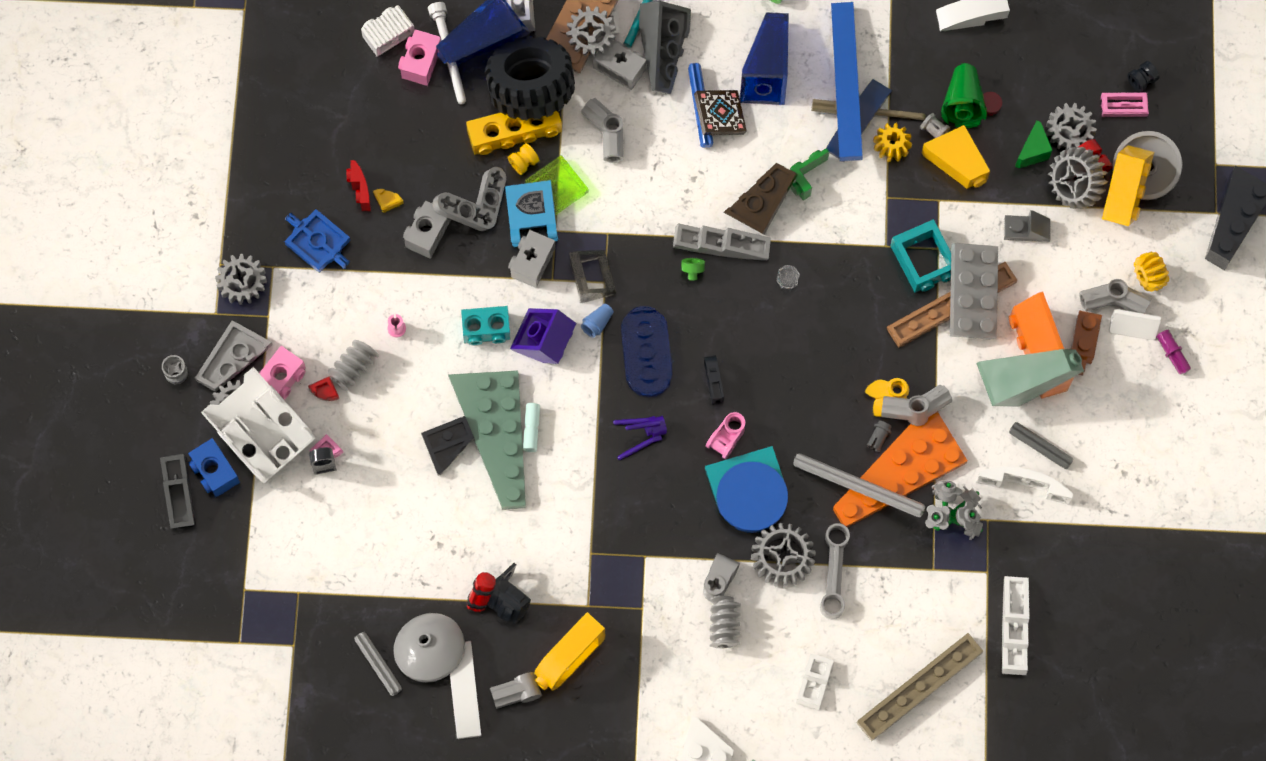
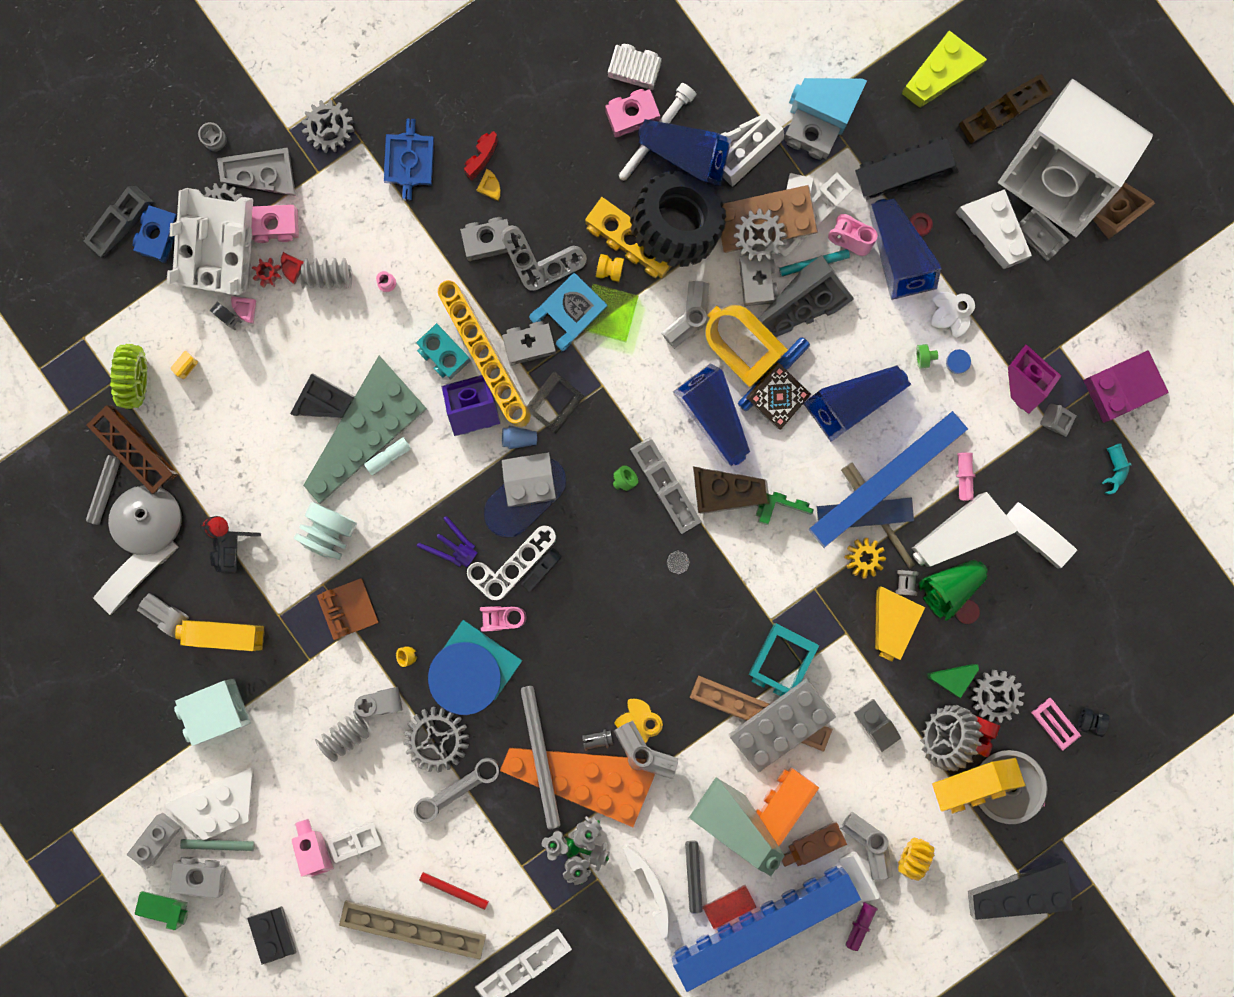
camera: 55 degrees right, 15 degrees up
none -> reddish brown fence [86,405,179,494]
none -> lime gear [110,344,148,409]
none -> yellow slope [171,351,198,379]
none -> light aqua slope [174,679,251,746]
none -> red gear [252,258,282,288]
none -> bright pink torso [292,819,334,877]
none -> light aqua wheel [294,501,357,560]
none -> dark orange hinge [317,578,379,640]
none -> yellow hinge [396,647,417,667]
none -> red bar [419,872,489,910]
none -> yellow beam [438,280,531,427]
none -> white beam [467,526,556,600]
none -> light grey slope [502,452,557,508]
none -> clear blue slope [672,363,750,466]
none -> blue brick [672,866,861,992]
none -> clear red tile [702,885,757,929]
none -> yellow window [706,305,788,387]
none -> white slope [912,492,1017,567]
none -> bright pink axle [956,453,975,501]

